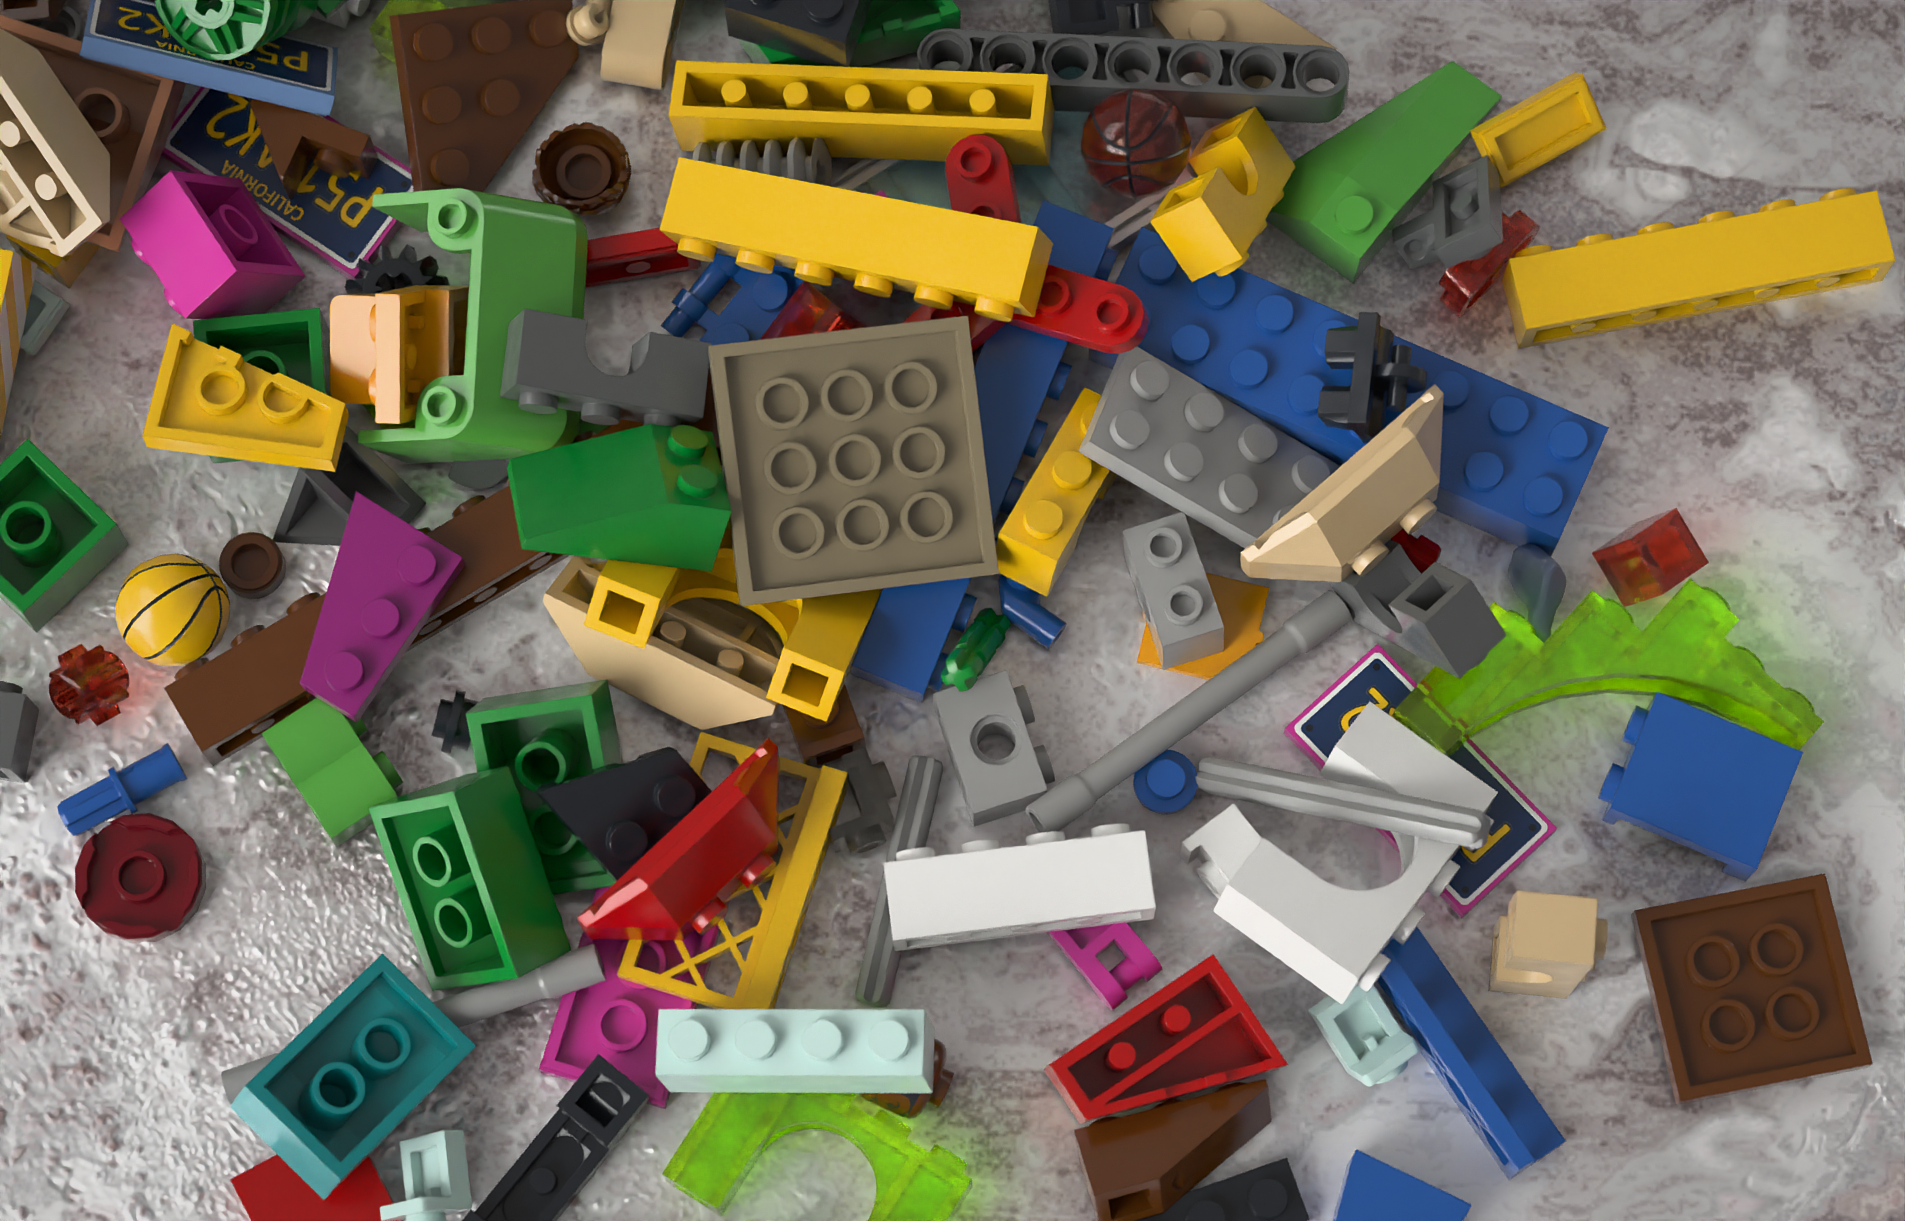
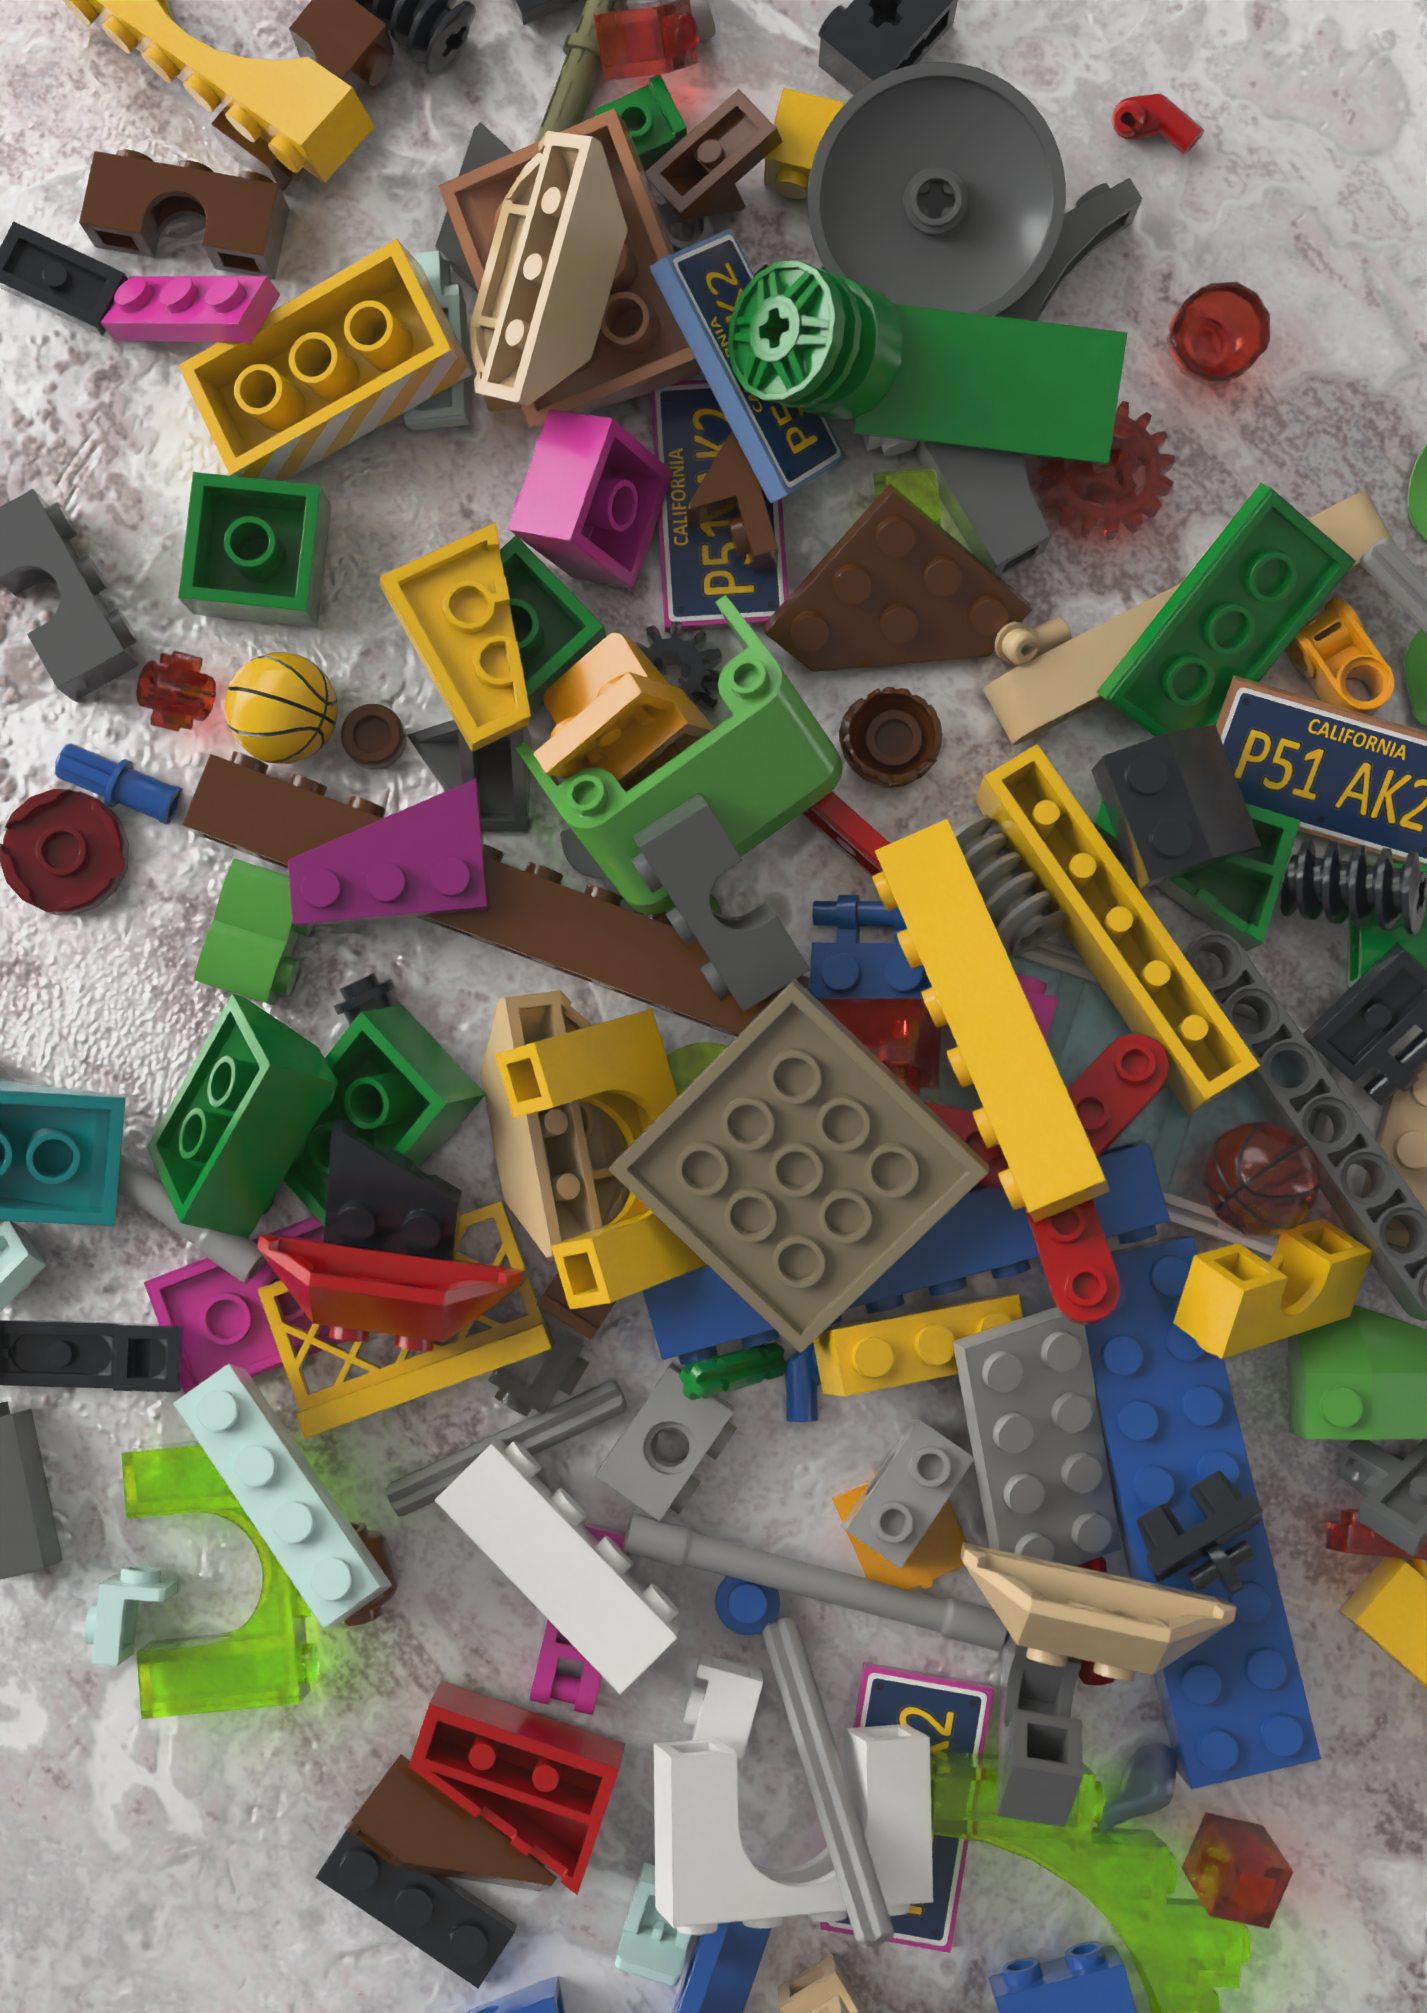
camera: 55 degrees right, 10 degrees up
green slope [507,424,732,572] -> none

